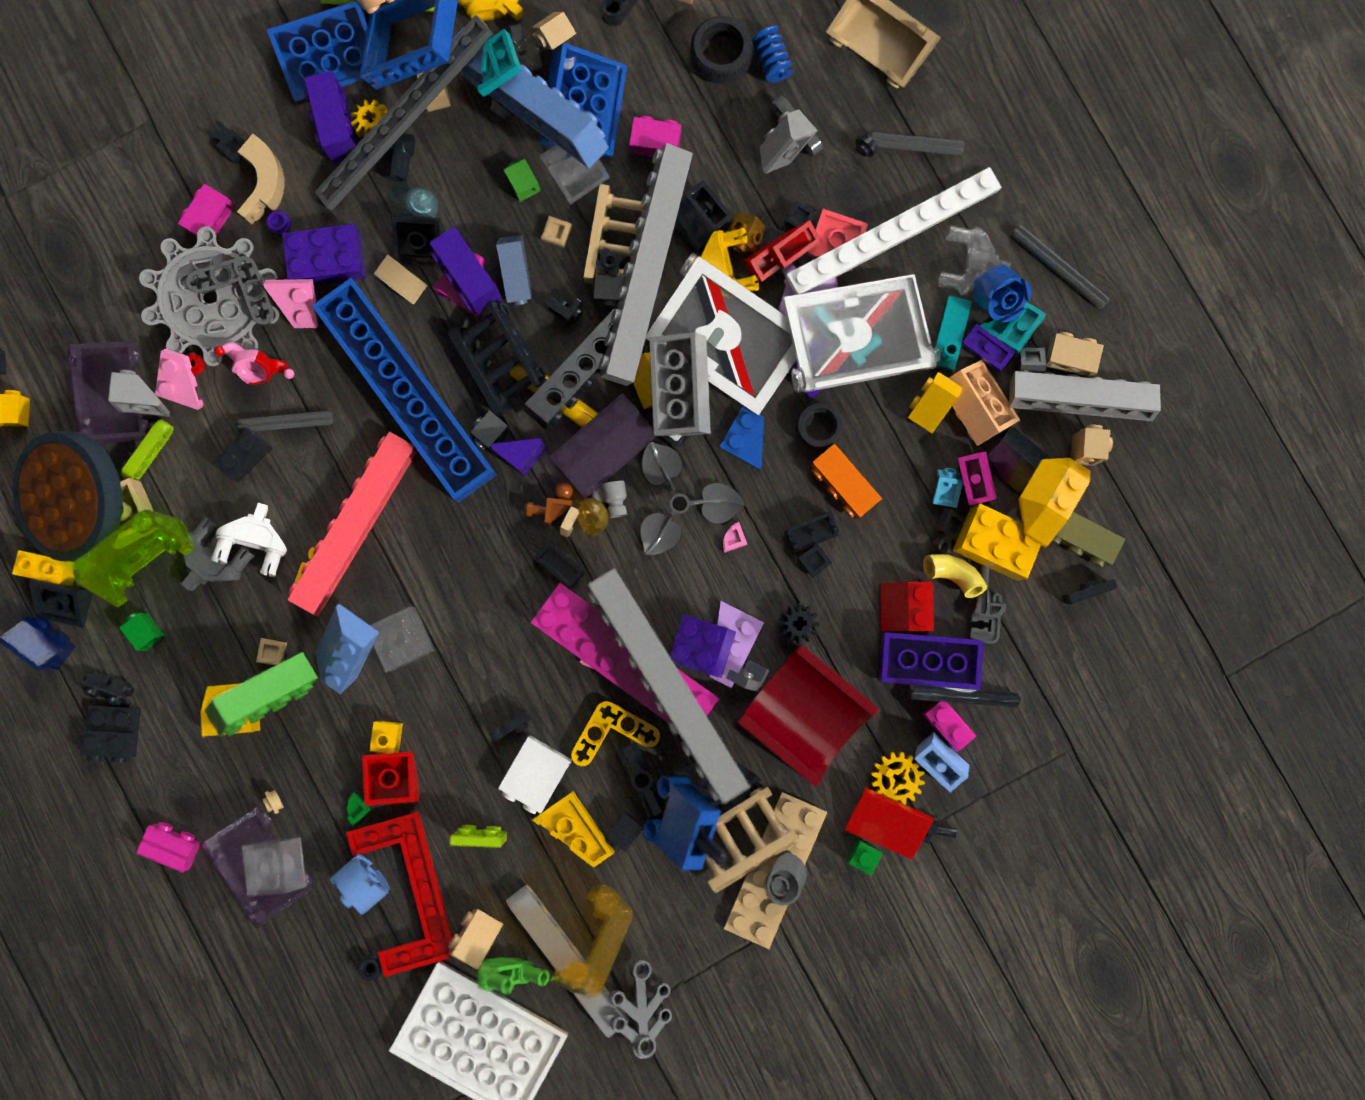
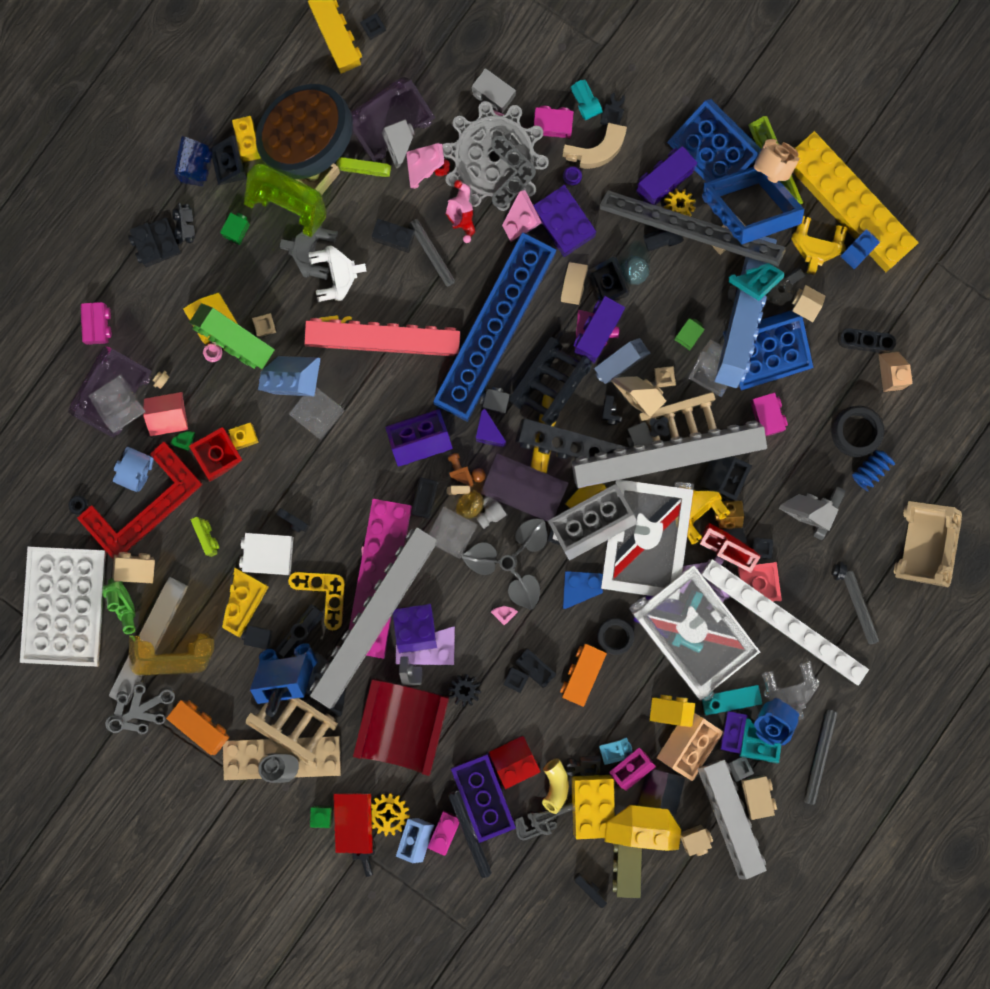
camera: 65 degrees right, 0 degrees up
none -> coral slope [143,392,188,436]
none -> orange brick [166,700,229,755]
none -> bright pink plate [203,343,223,362]
none -> dark purple slope [385,409,453,467]
none -> clear brick [429,507,478,559]
none -> light grey brick [472,68,516,113]
none -> teal piece [571,80,603,121]
none -> tan slope [611,376,666,417]

